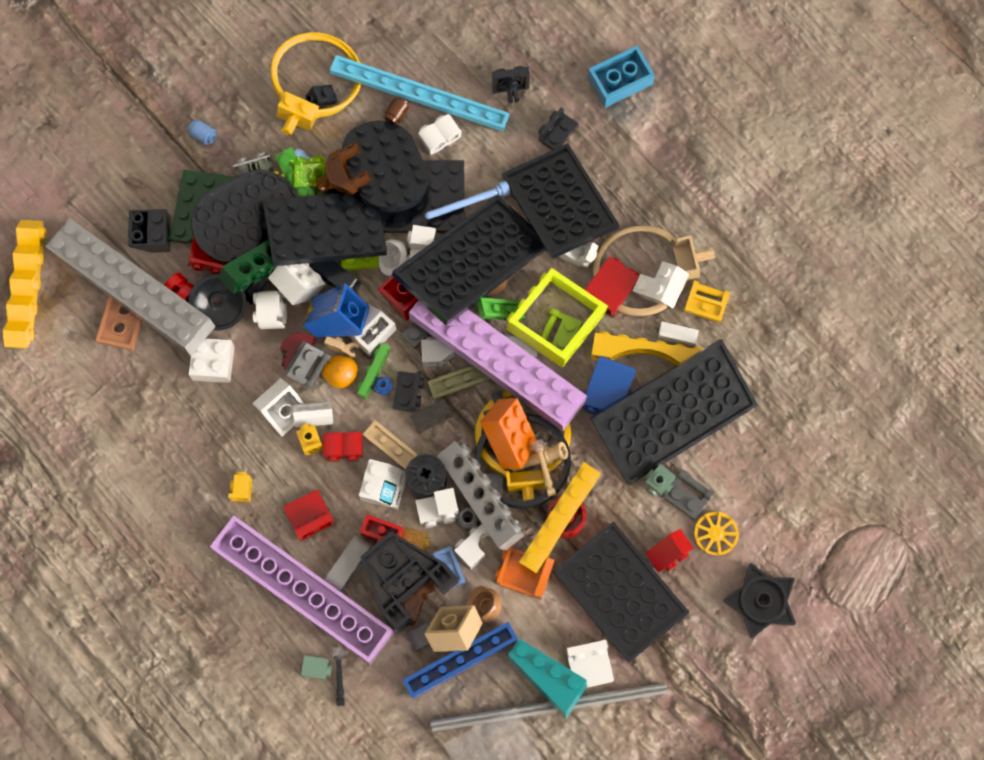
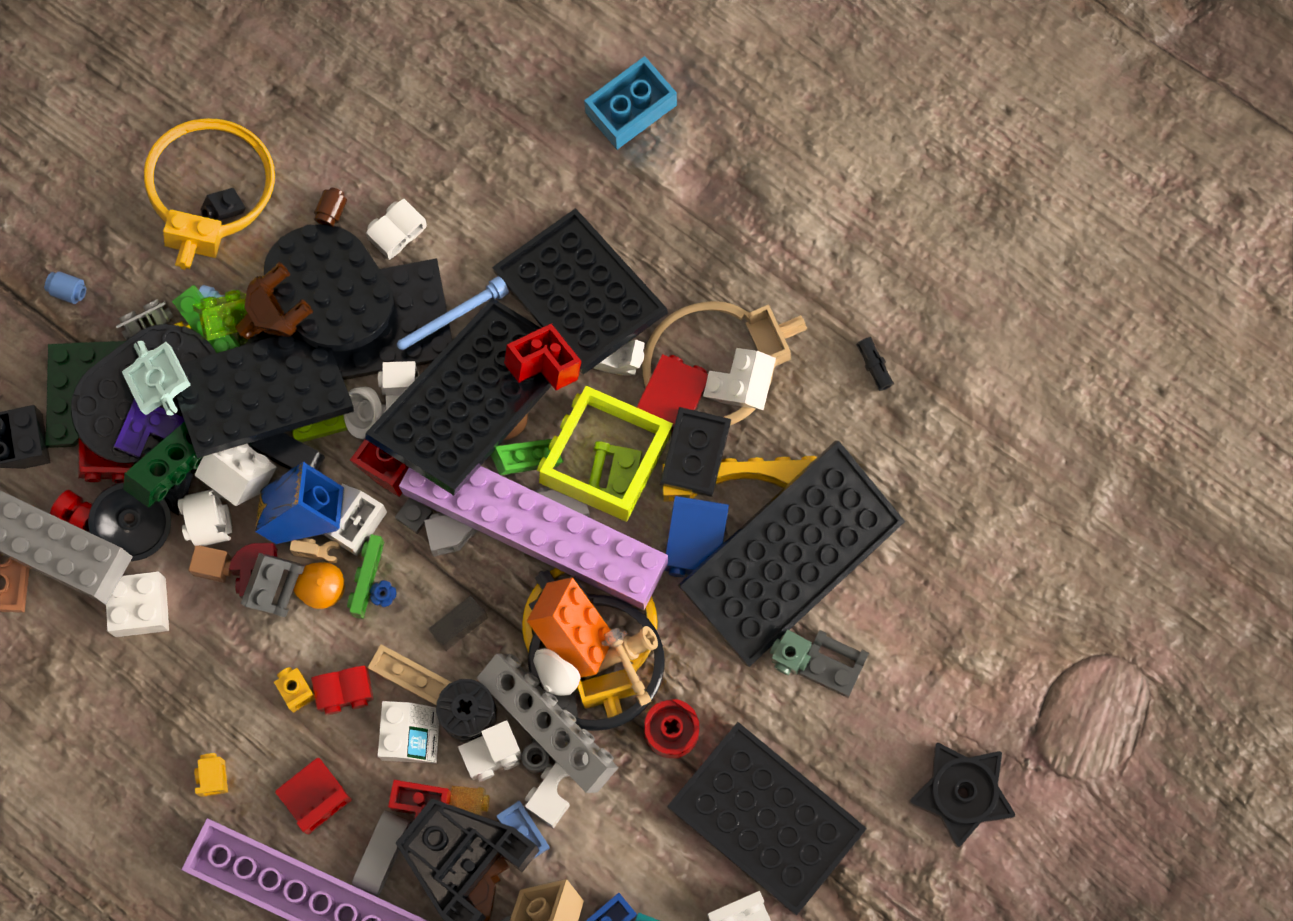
camera: 10 degrees left, 0 degrees up
white slope [252,378,304,437] -> none
white panel [293,402,333,427] -> none
medium azure plate [330,55,510,132] -> none
black bracket [393,371,424,413] -> none
olive plate [427,365,492,400] -> none
medium nougat hat [466,586,502,623] -> none
black plate [492,66,530,103] -> none
orange panel [494,546,554,600] -> none
yellow arch [520,462,601,574] -> none
black bracket [538,107,579,150] -> none
red brick [646,529,694,573] -> none
white panel [657,322,699,348] -> none
yellow plate [684,280,730,323] -> none
yellow wheel [694,512,739,556] -> none
none -> dark purple plate [113,398,184,458]
none -> light aqua plate [122,341,190,415]
none -> medium nougat brick [188,545,232,583]
none -> red brick [504,324,581,390]
none -> white hat [533,648,580,696]
none -> black tile [660,407,731,497]
none -> black pin [856,337,894,391]

